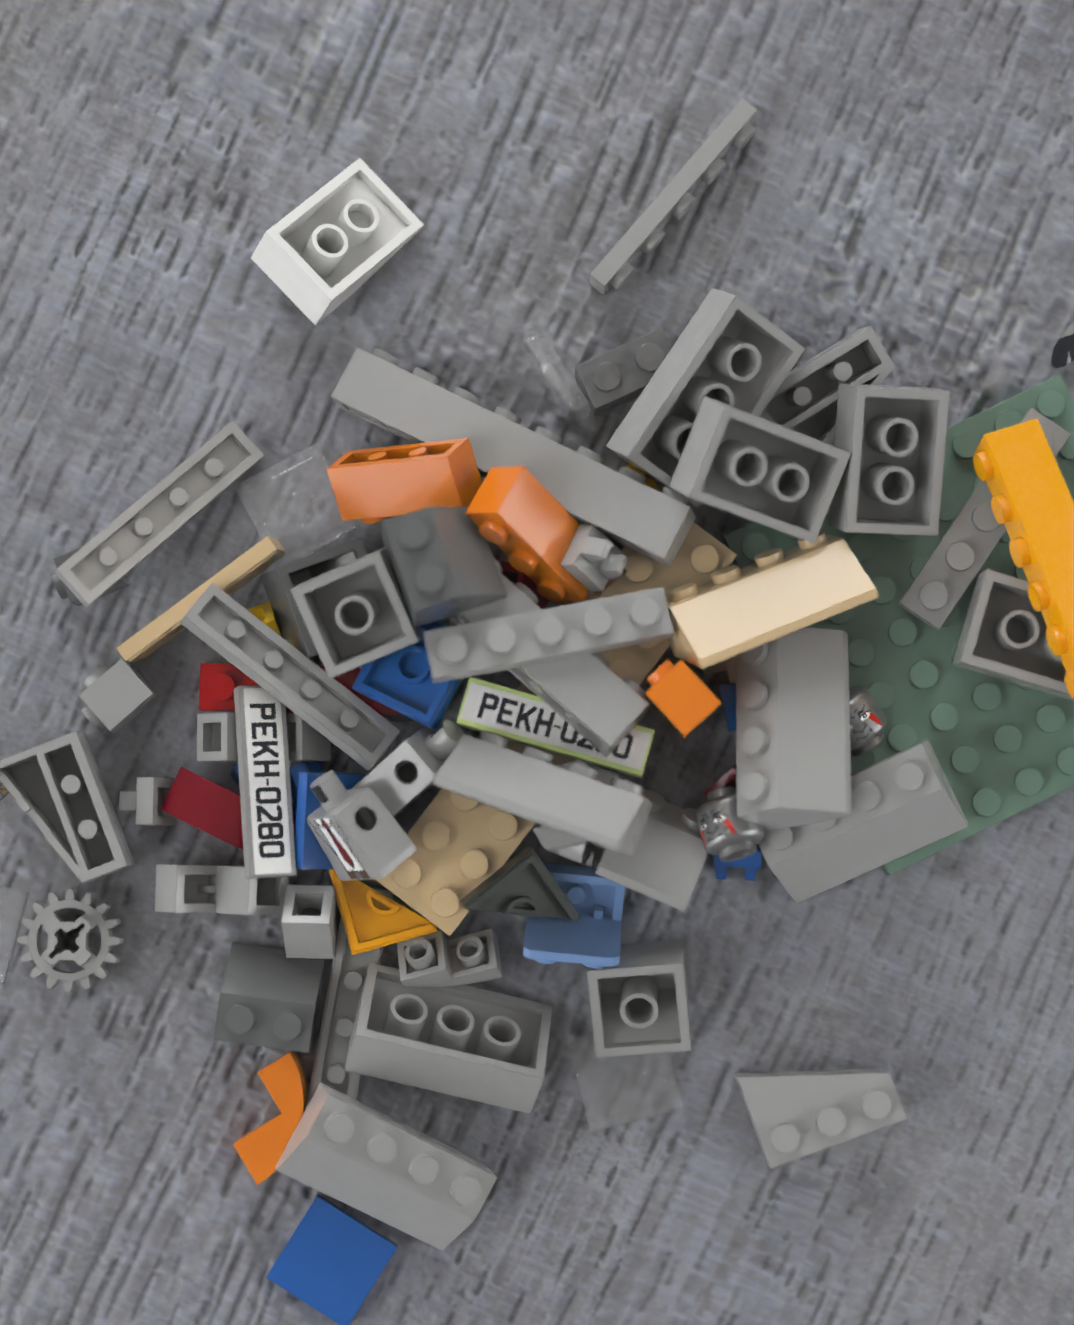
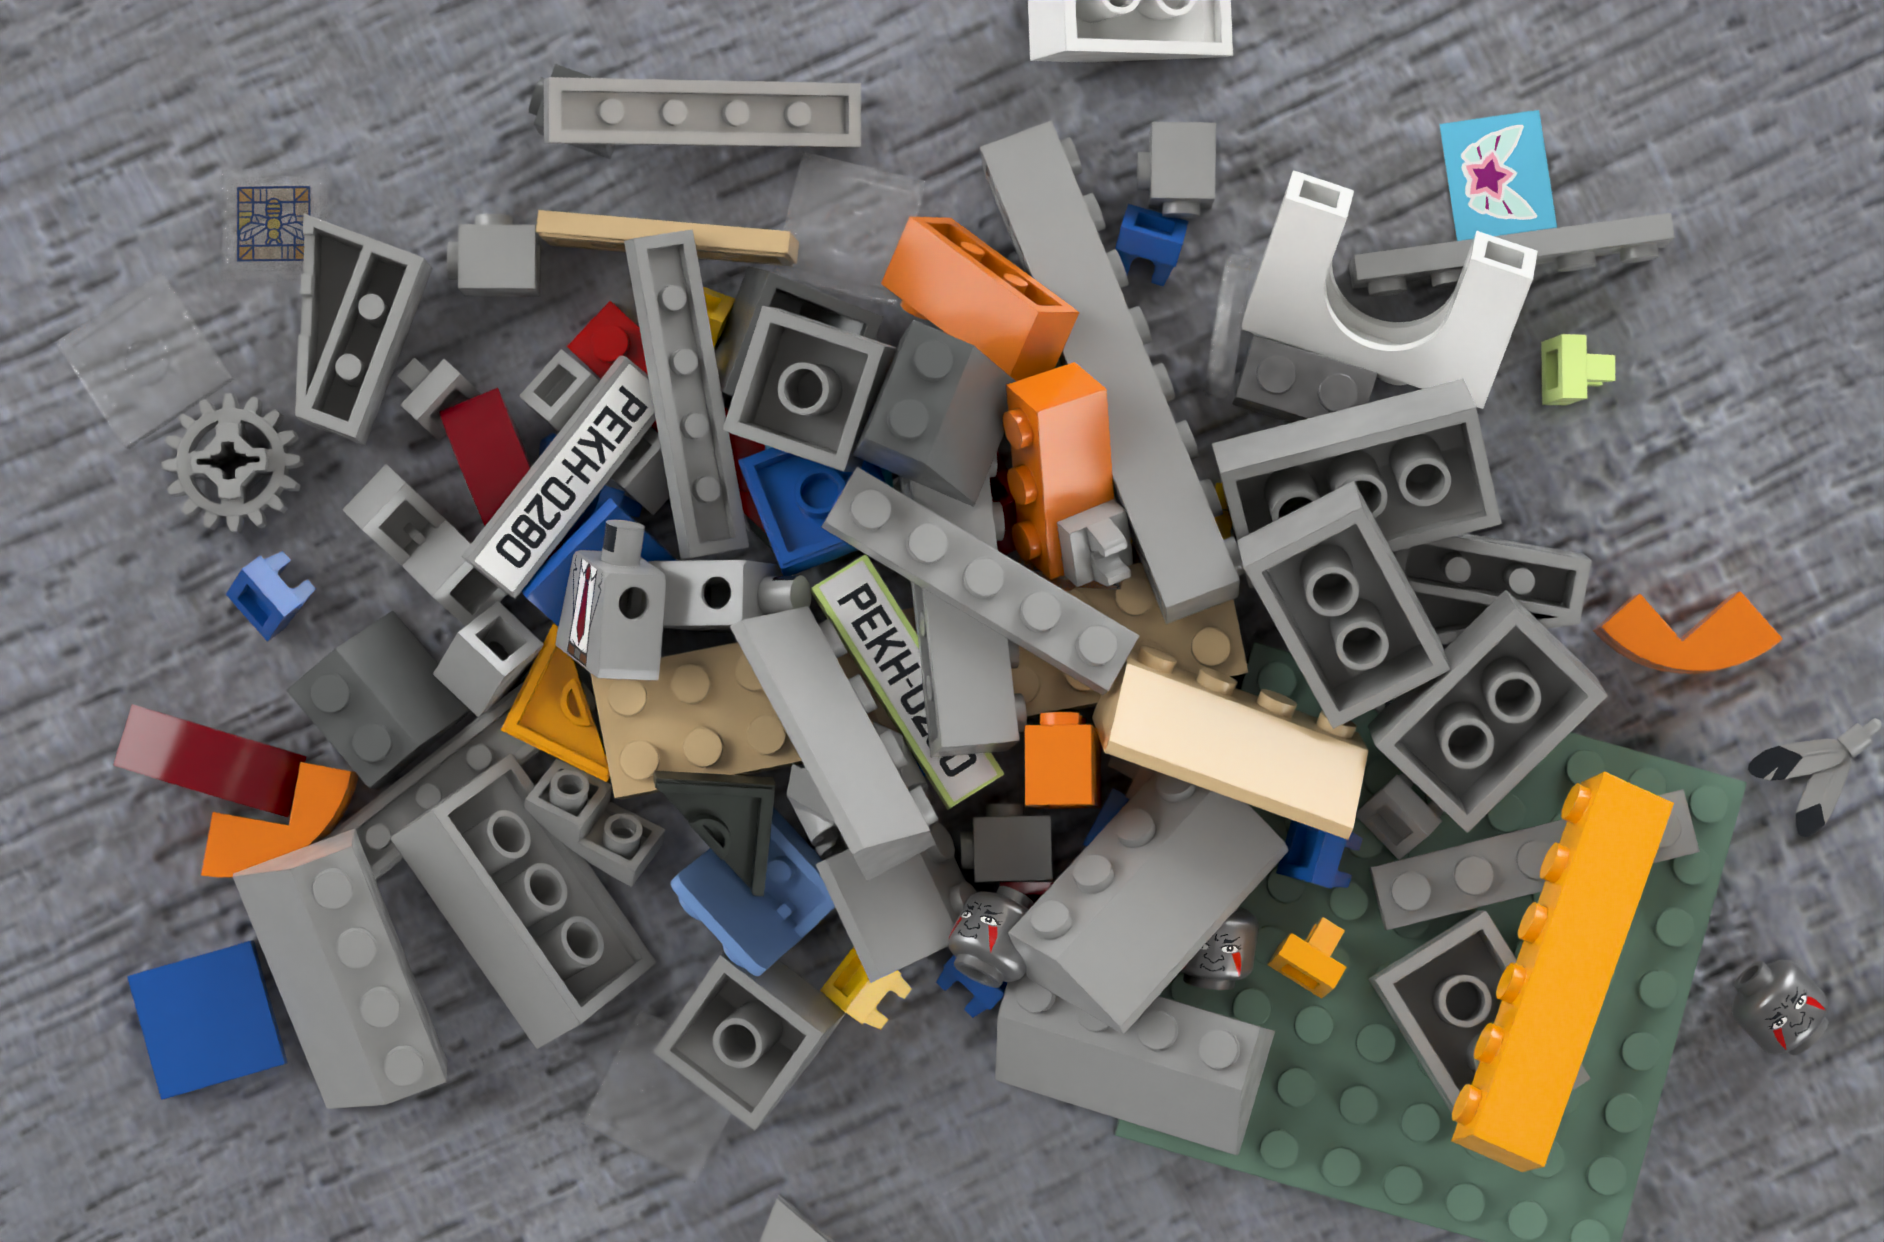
camera: 40 degrees right, 0 degrees up
none -> dark red brick [113,704,307,817]
none -> blue tile [226,551,316,642]
none -> yellow tile [820,946,912,1030]
none -> light grey brick [960,804,1052,882]
none -> blue tile [1115,204,1189,286]
none -> light grey brick [1137,122,1216,219]
none -> white arch [1240,170,1538,409]
none -> light orange tile [1267,917,1347,999]
none -> blue tile [1276,820,1363,889]
none -> light grey tile [1356,773,1444,860]
none -> medium azure sticker [1439,110,1557,241]
none -> yellowish green tile [1541,334,1615,405]
none -> orange brick [1593,591,1783,674]

